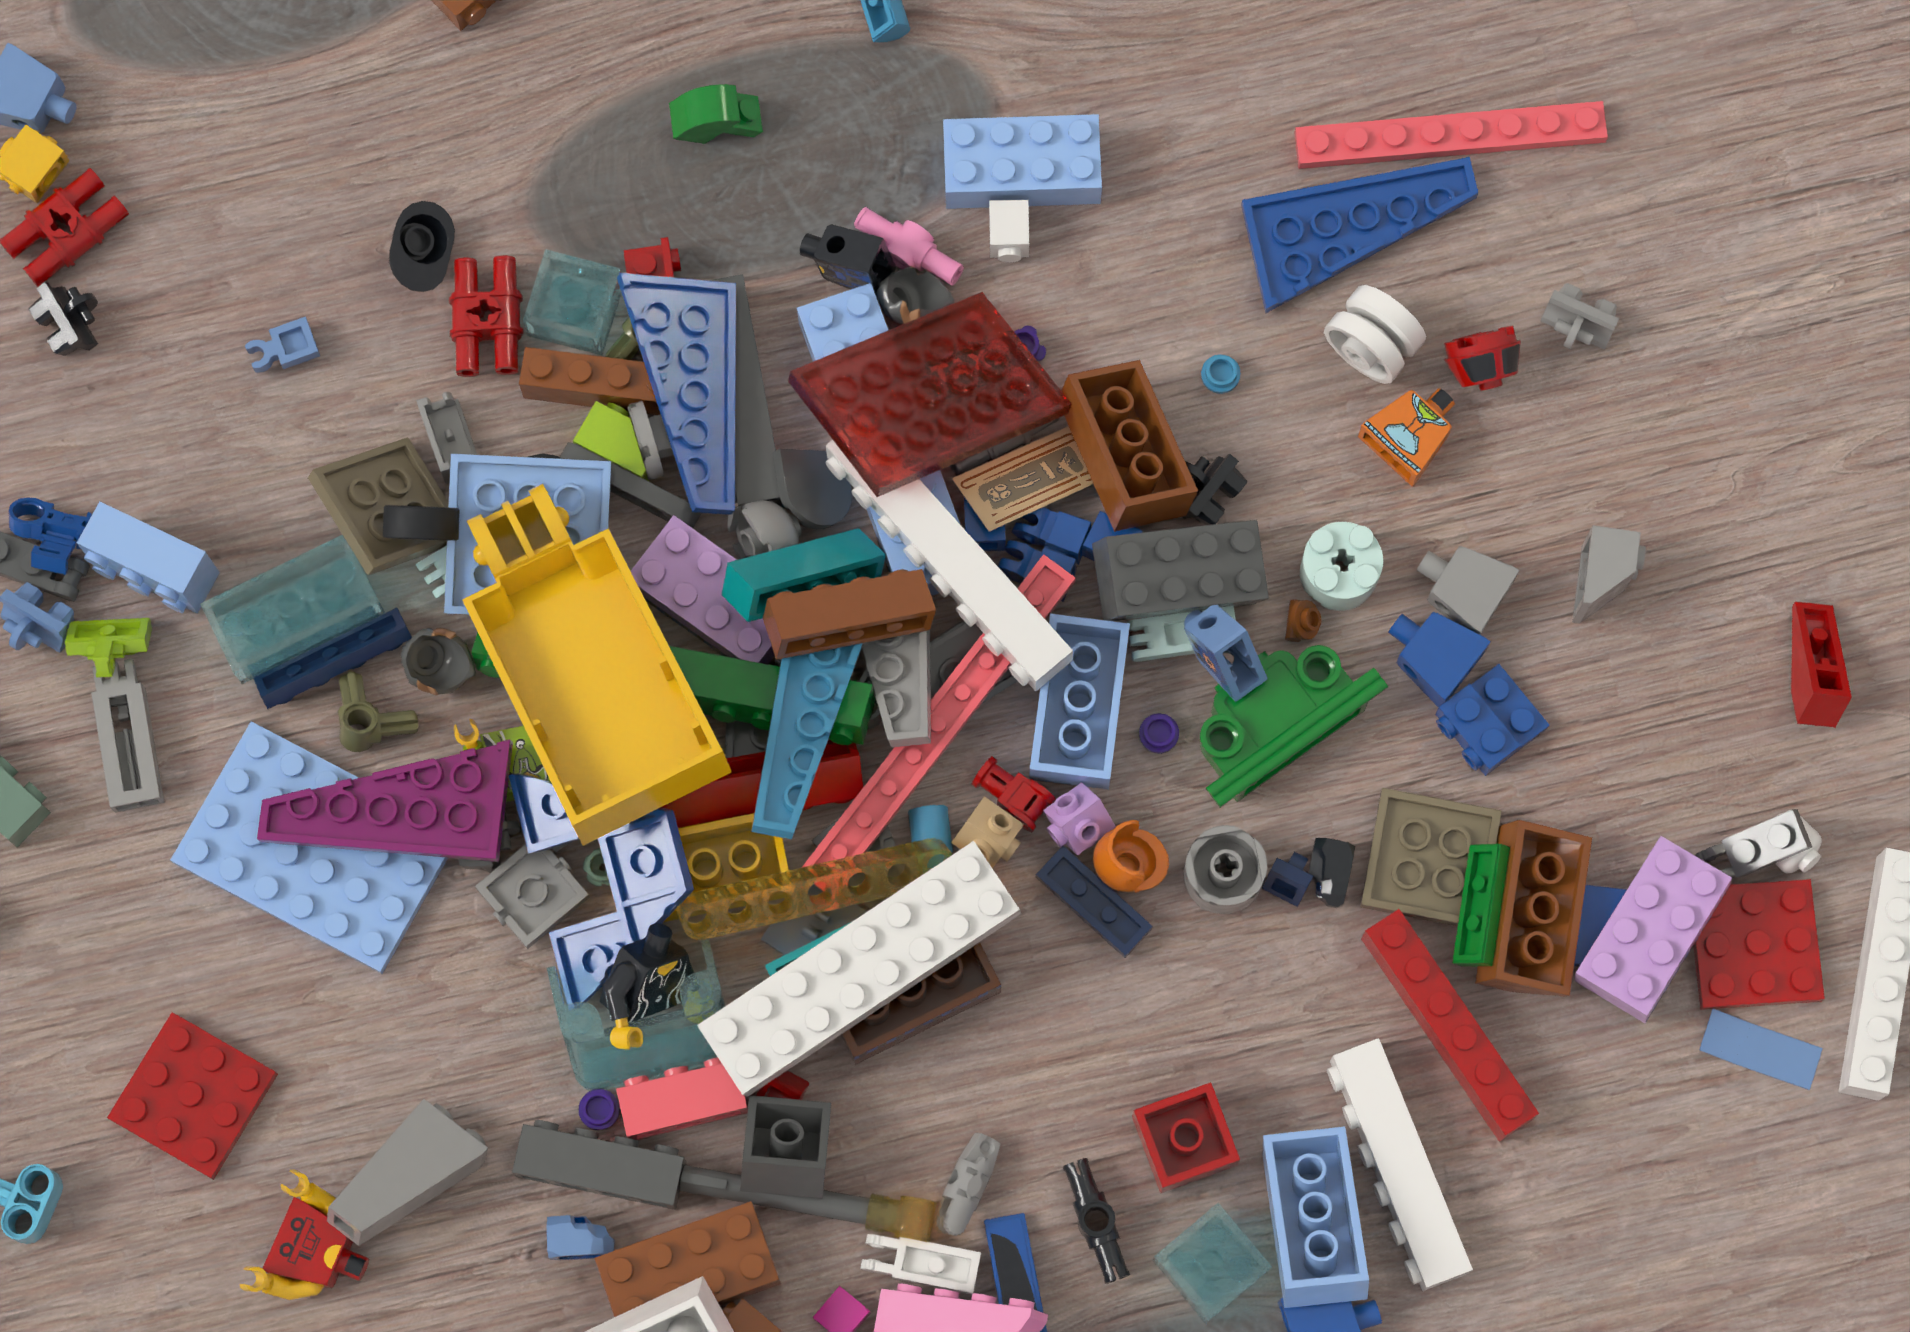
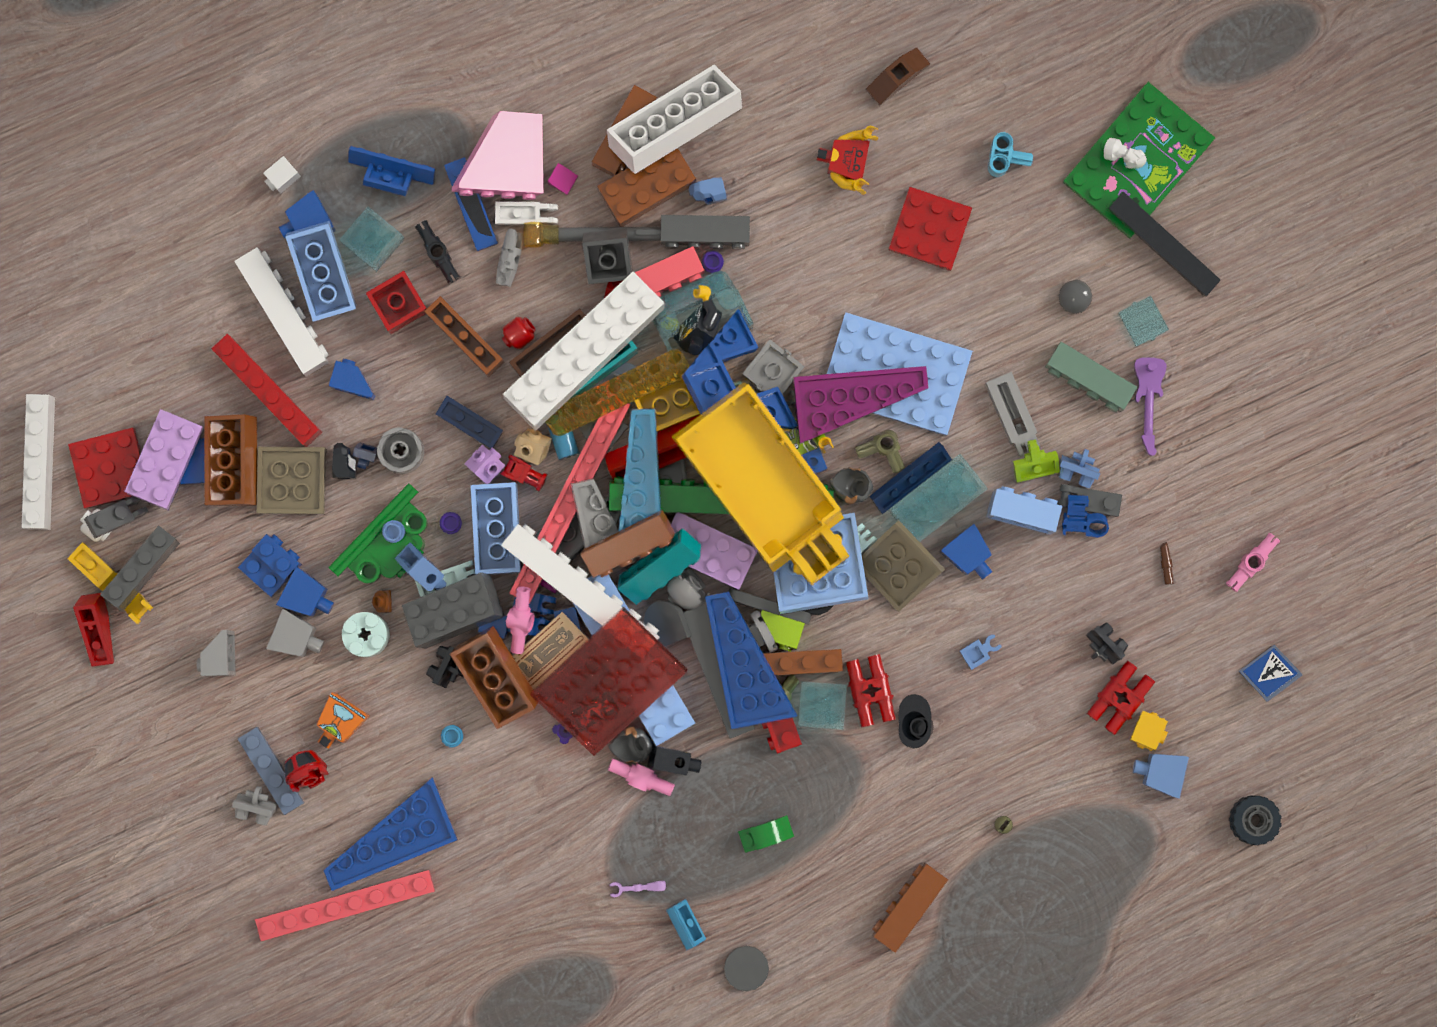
camera: 165 degrees right, 10 degrees up
light grey slope [327,1099,488,1246] -> none
black tyre [383,505,460,540] -> none
light grey hinge [416,392,477,484] -> none
light blue brick [943,114,1102,209] -> none
white brick [989,200,1029,262] -> none
orange helmet [1093,820,1169,893] -> none
white wheel [1324,285,1426,384] -> none
green tile [1452,844,1510,967] -> none
medium blue sticker [1699,1008,1823,1090] -> none
none -> yellow piece [67,542,153,624]
none -> dark grey brick [100,525,180,612]
none -> sand blue plate [238,727,304,815]
none -> blue slope [329,359,375,400]
none -> medium blue plate [382,520,405,543]
none -> dark orange brick [424,296,504,378]
none -> red head [502,316,536,350]
none -> bright pink pin [506,587,535,654]
none -> lavender piece [609,881,666,897]
none -> blue brick [801,448,827,475]
none -> blue torso [939,524,993,580]
none -> olive hinge [994,816,1013,834]

